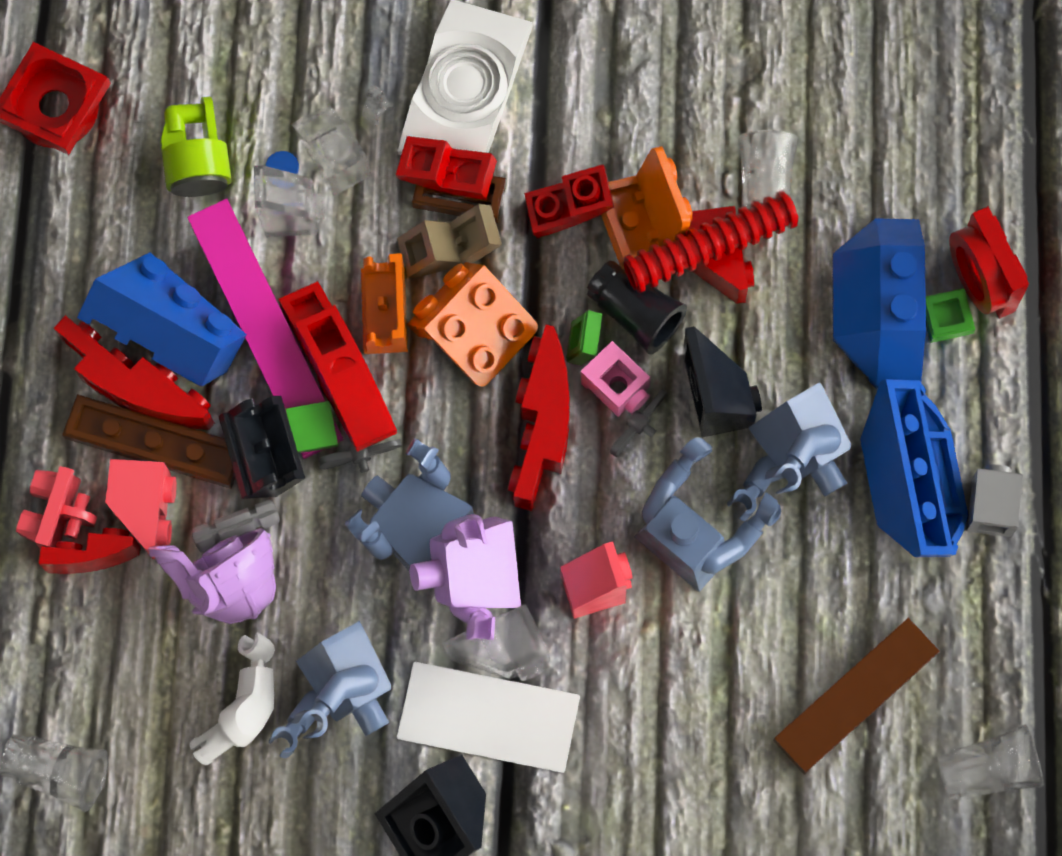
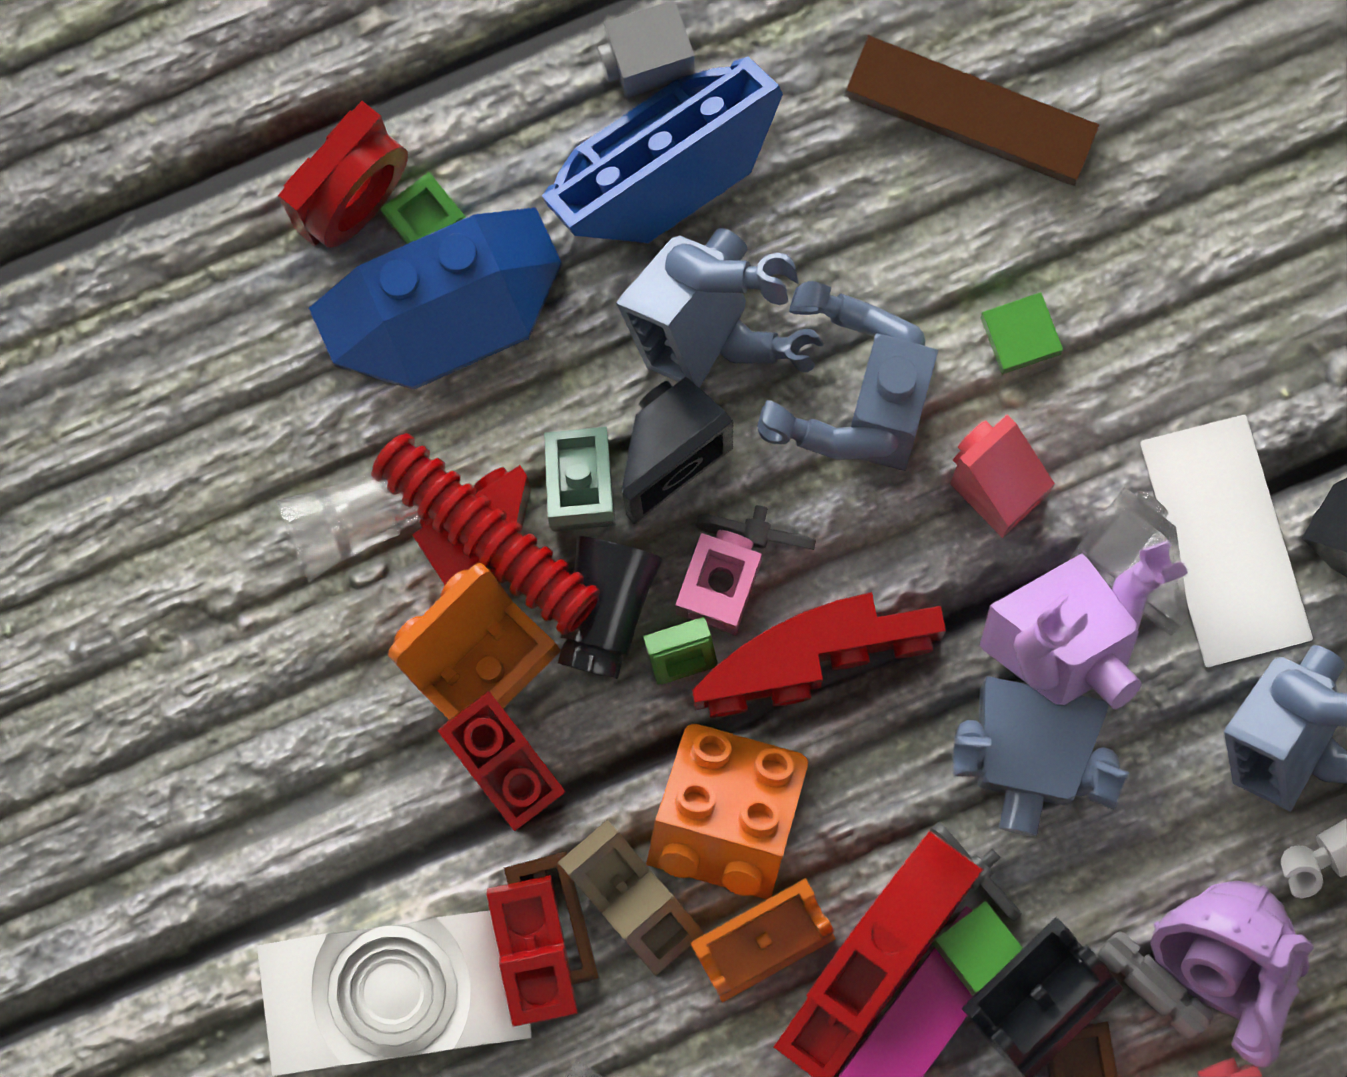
camera: 115 degrees left, 5 degrees up
none -> sand green slope [544,427,616,531]
none -> bright green tile [980,292,1063,375]

